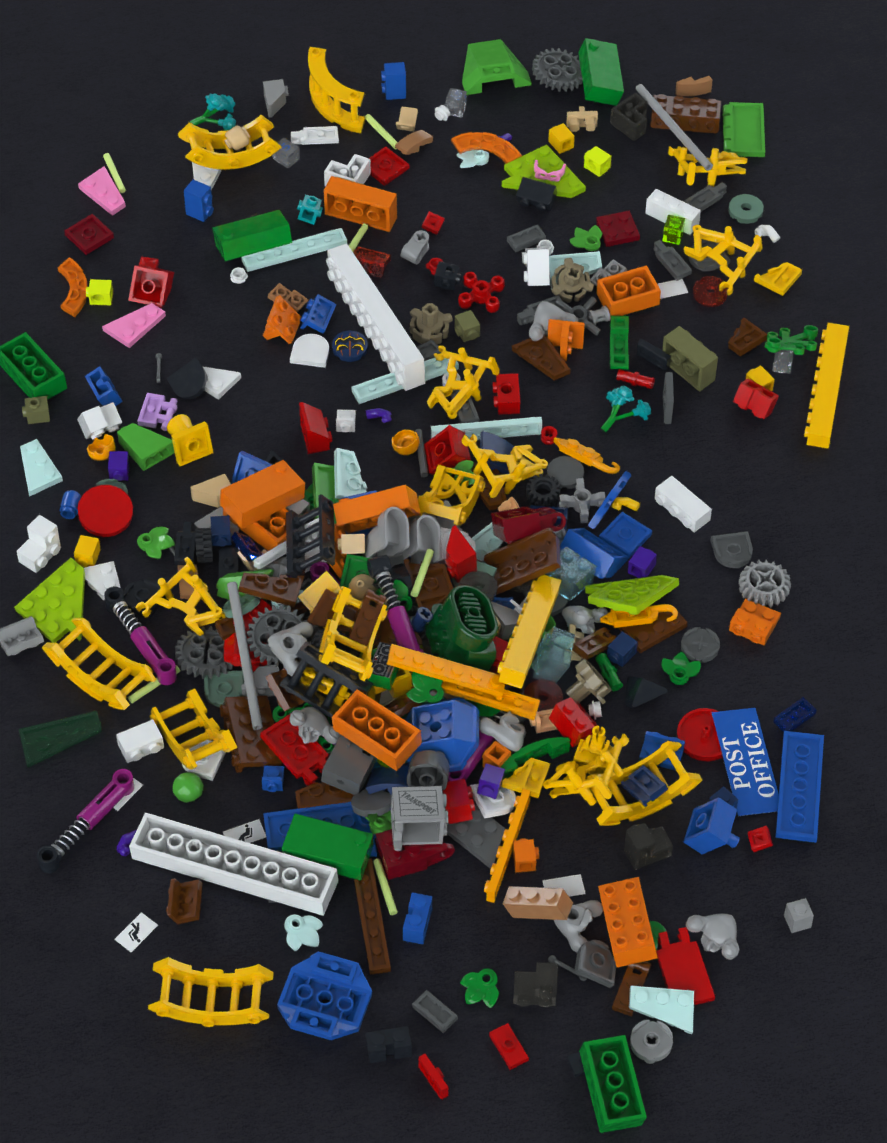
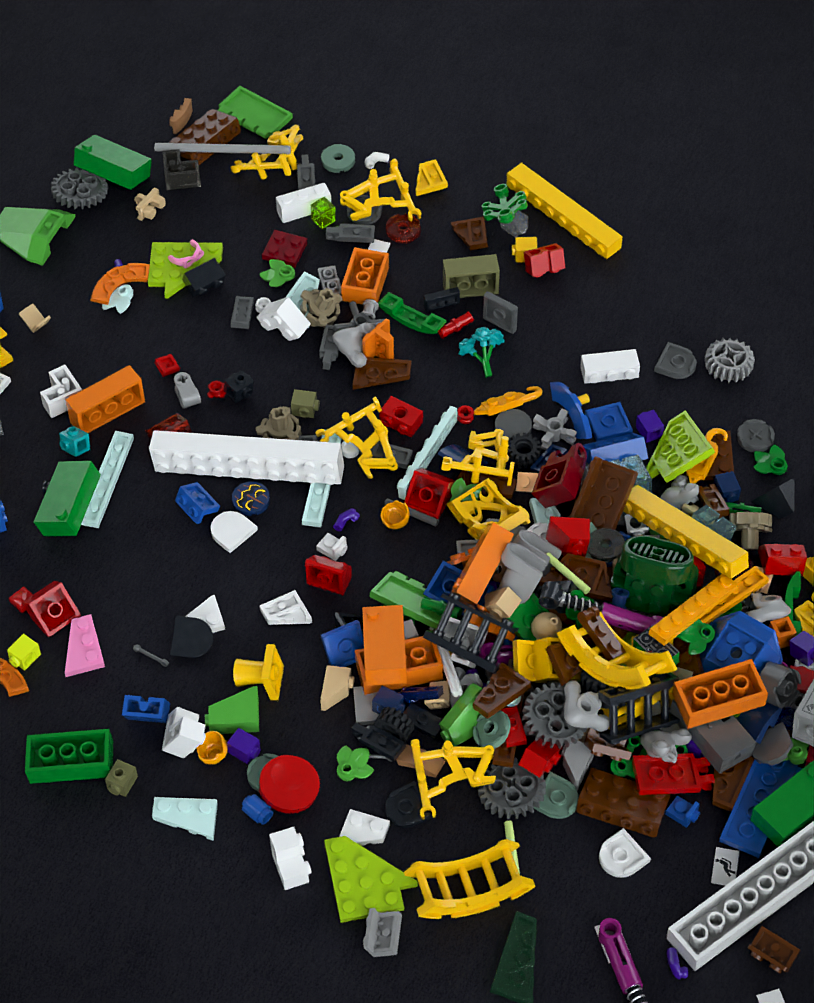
camera: 55 degrees left, 0 degrees up
yellow brick [74,535,101,567] -> none
piece [104,586,177,685] -> none
white brick [116,719,164,763] -> none
lavender plate [137,393,177,431] -> none
yellow fence [150,689,237,770] -> none
bright green hair [173,772,204,803] -> none
light grey piece [227,582,263,730] -> none
white plate [230,267,248,284] -> none
orange bracket [263,295,301,344] -> none
medium nougat slope [268,283,308,312] -> none
light aqua wing [334,448,367,499] -> none
yellowish green bar [349,224,369,252] -> none
yellowish green bar [365,114,398,149] -> none
red tile [369,147,409,186] -> none
medium nougat slope [395,130,433,155] -> none
white plate [435,105,450,121] -> none
clear brick [446,88,467,117] -> none
red gear [458,272,505,313] -> none
yellow brick [549,123,574,154] -> none
neon yellow brick [584,146,611,177] -> none
white plate [588,700,602,720] -> none
orange plate [729,598,781,645] -> none
none -> white wing [260,590,312,625]

